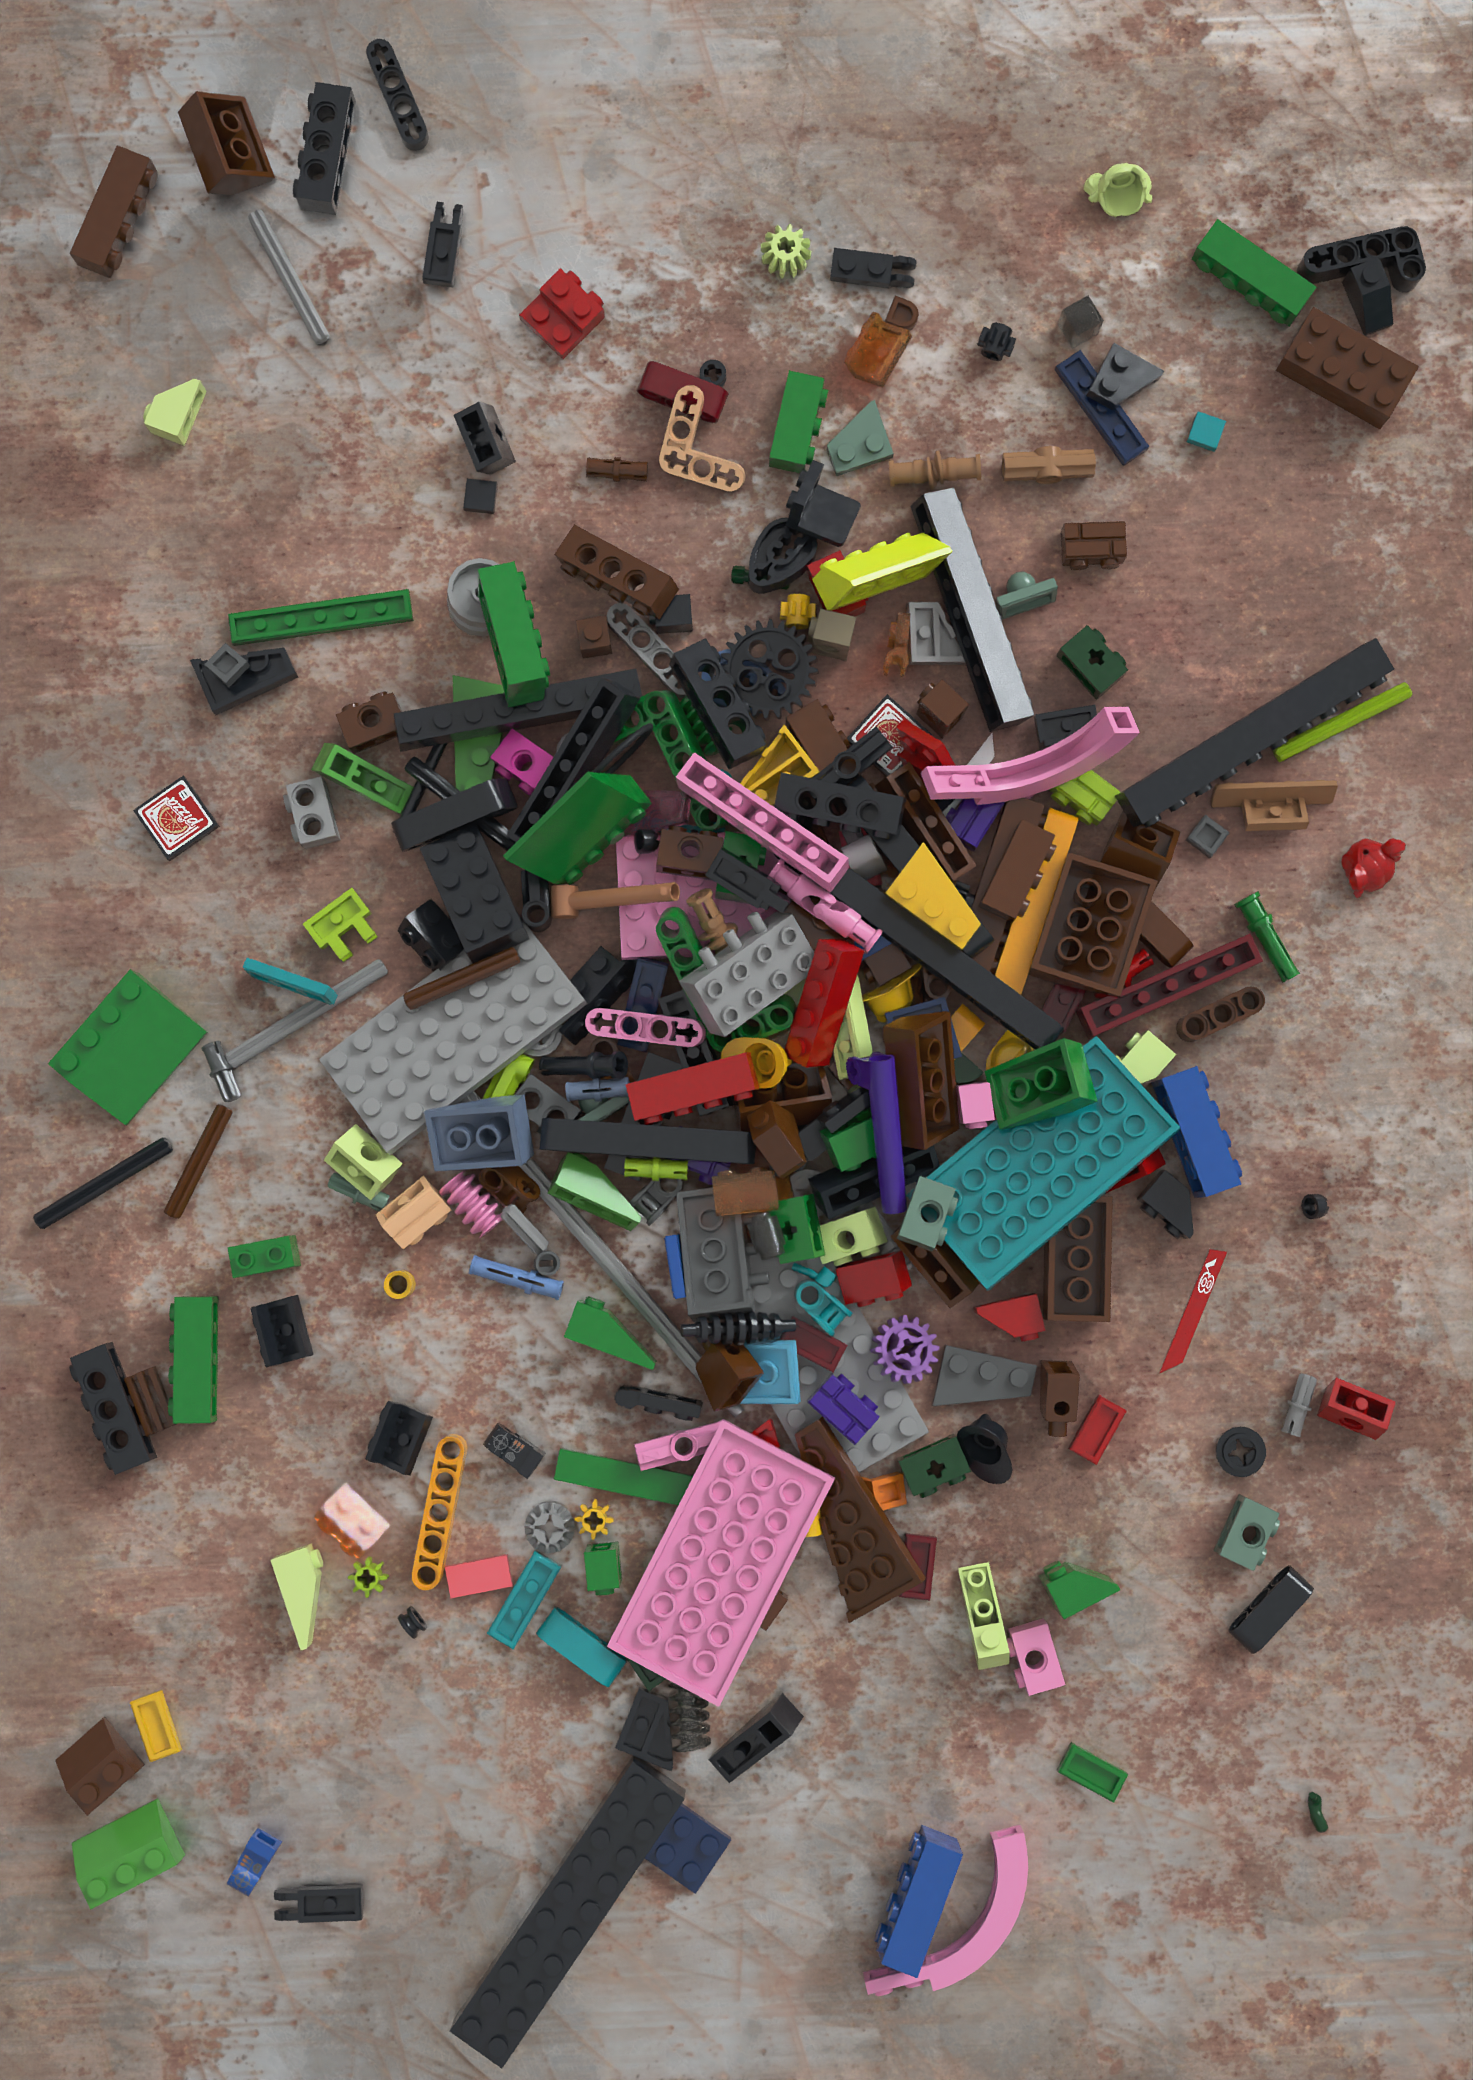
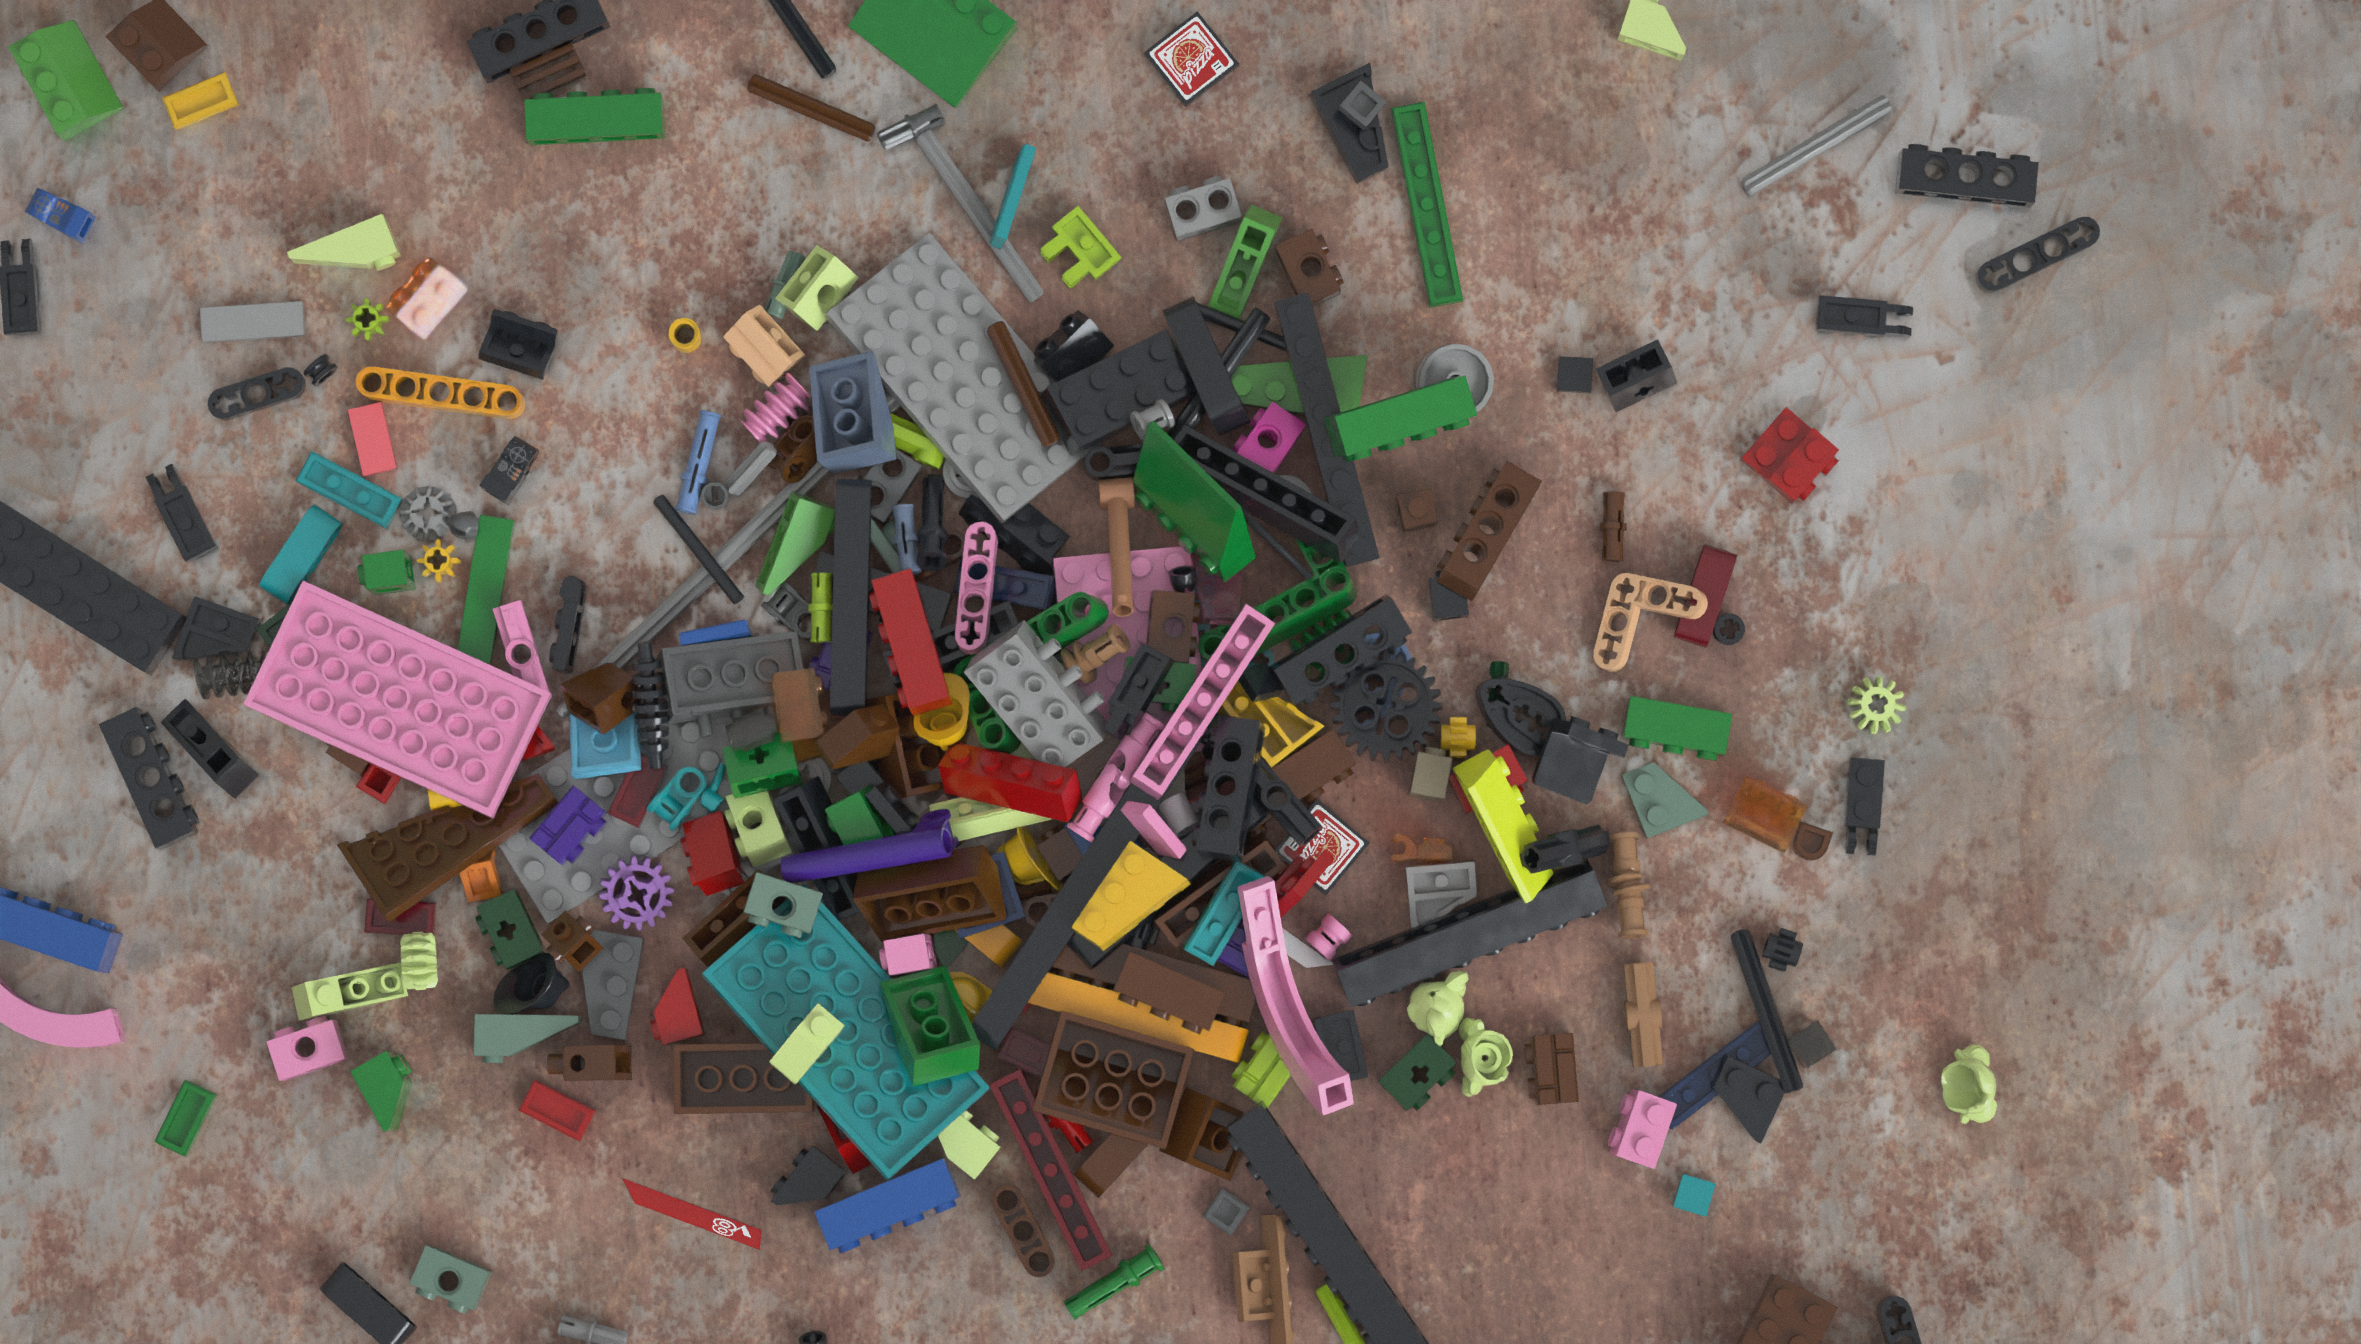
camera: 90 degrees right, 0 degrees up
reddish brown slope [178,91,275,195] -> none
green brick [227,1235,301,1278] -> none
black bracket [251,1295,313,1368] -> none
green slope [564,1296,657,1370] -> none
light grey beam [607,603,687,698] -> none
dark blue plate [645,1803,731,1894] -> none
reddish brown brick [916,679,969,739] -> none
sand green tile [996,571,1058,620] -> none
green brick [1191,219,1317,327] -> none
black gear [1216,1427,1266,1477] -> none
none -> black brick [99,707,199,850]
none -> black hinge [146,464,217,563]
none -> light grey tile [200,301,306,343]
none -> black beam [208,367,306,421]
none -> red slope [356,763,402,804]
none -> yellowish green gear [400,931,438,990]
none -> dark grey hinge [449,511,479,539]
none -> sand green slope [474,1014,582,1063]
none -> reddish brown brick [541,910,603,972]
none -> black bar [653,495,744,604]
none -> yellowish green slope [769,1003,845,1085]
none -> bright pink tile [1121,801,1187,859]
none -> light grey bush [1130,398,1175,441]
none -> teal tile [1183,861,1266,966]
none -> black tile [1238,663,1283,703]
none -> bright pink wheel [1305,913,1353,961]
none -> yellowish green hair [1407,971,1469,1046]
none -> yellowish green hair [1458,1018,1513,1097]
none -> black piece [1520,825,1610,874]
none -> bright pink bracket [1608,1089,1677,1169]
none -> black axle [1731,929,1803,1093]

